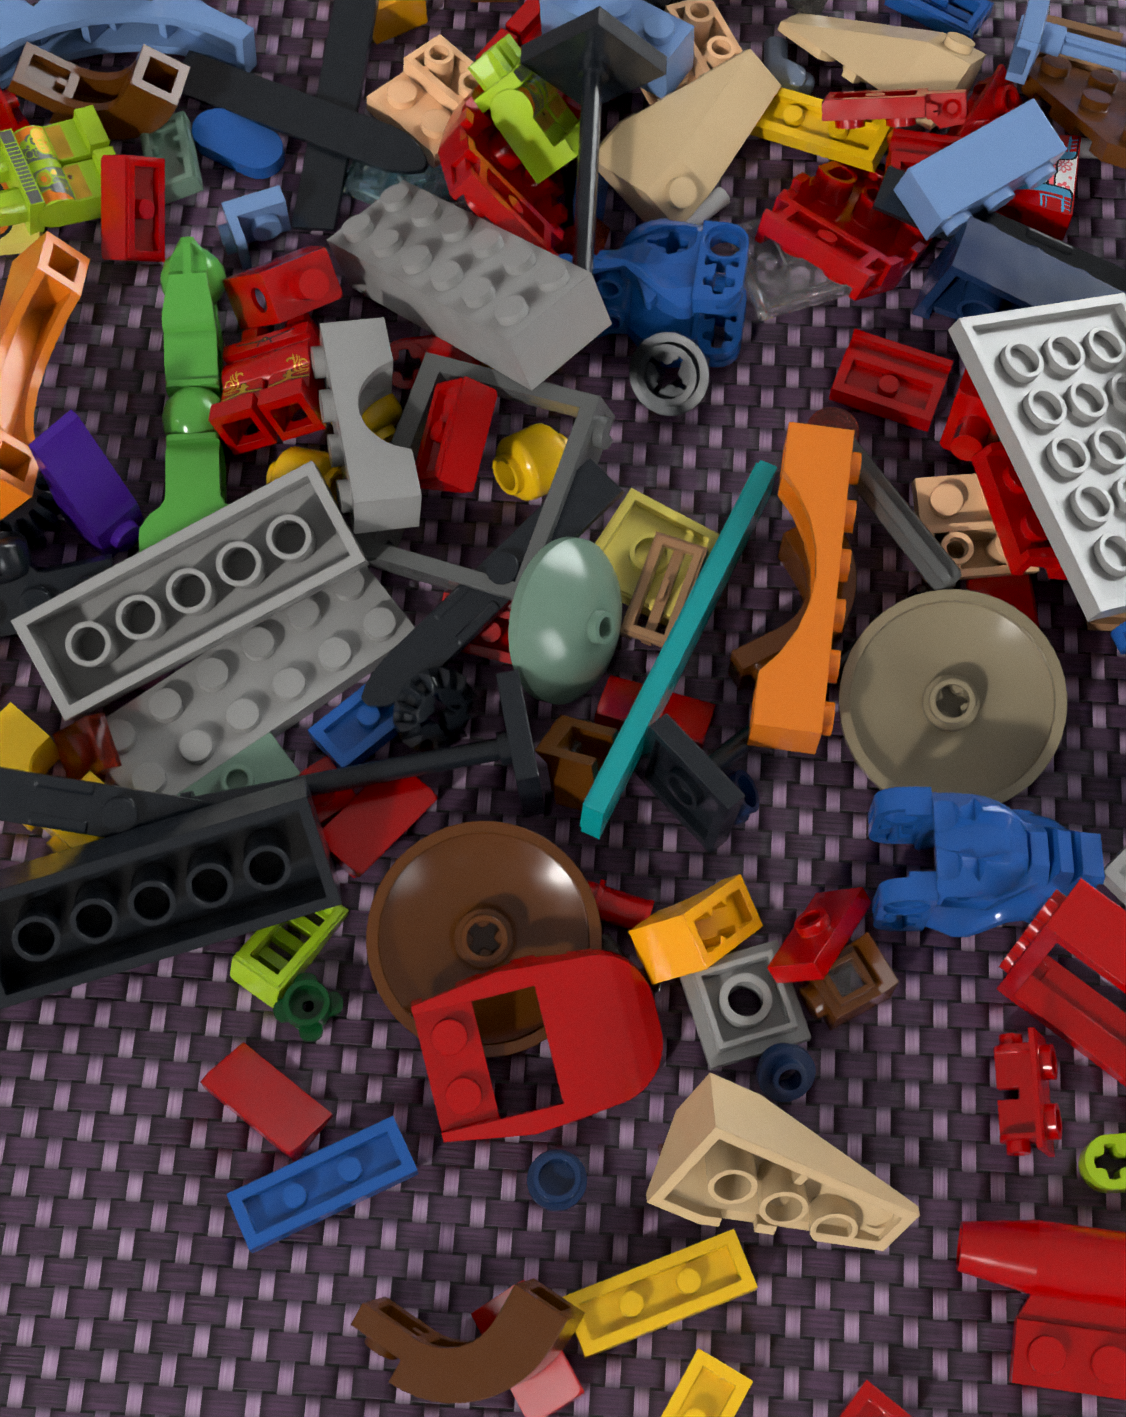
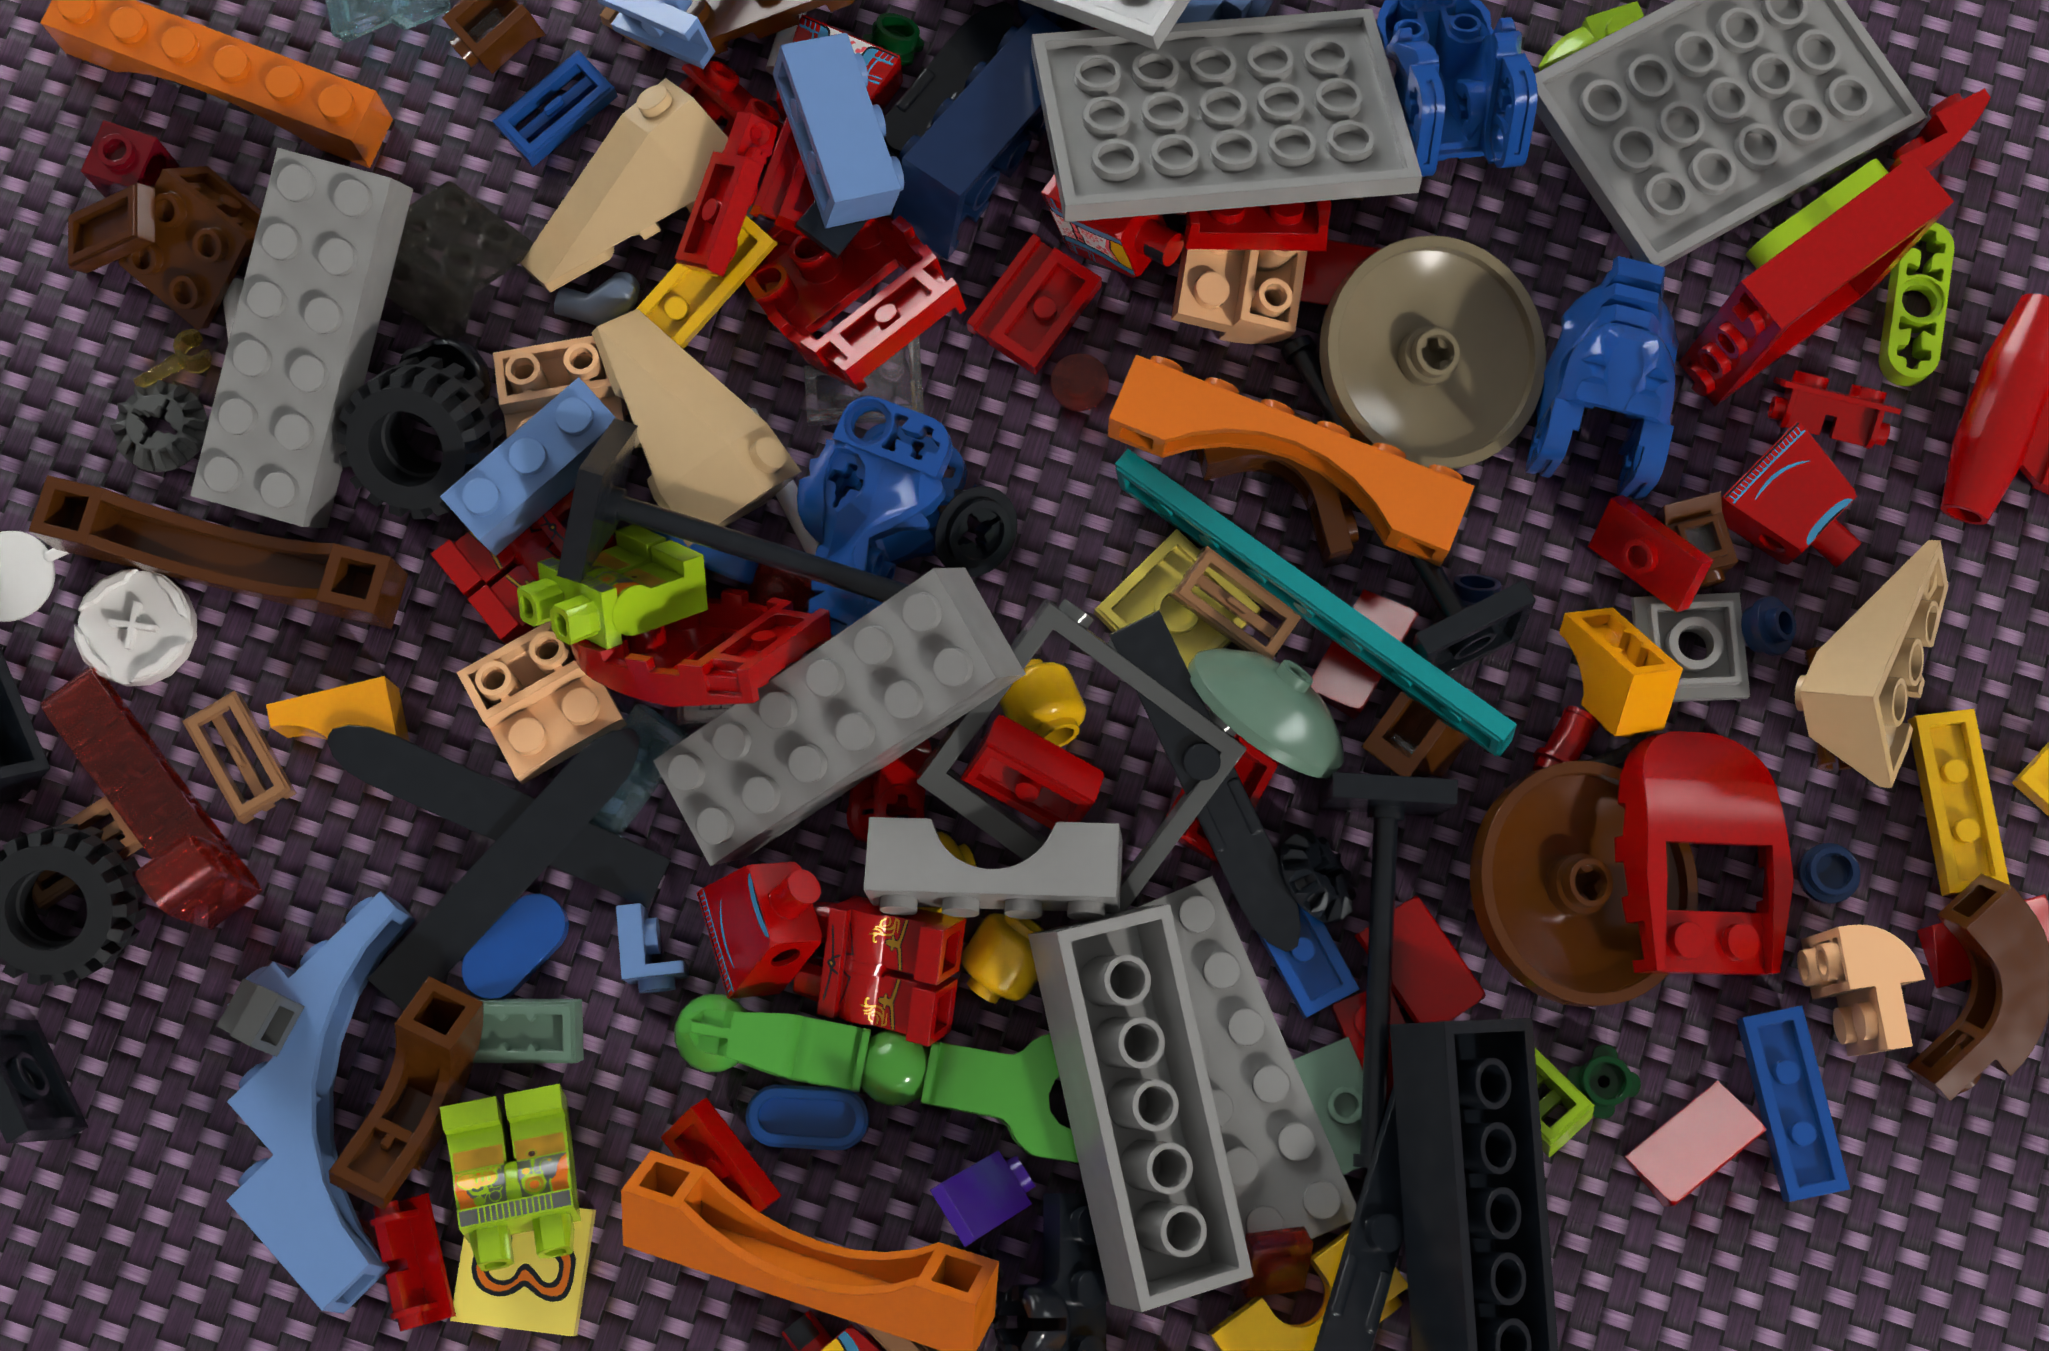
camera: 75 degrees left, 10 degrees up
red slope [101,155,165,262] -> none
dark grey axle [851,437,962,591] -> none
none -> red plate [660,1097,782,1214]
none -> blue tile [746,1085,870,1151]
none -> dark green plate [862,13,924,66]
none -> red torso [1721,420,1862,568]
none -> light nougat brick [1797,924,1925,1057]

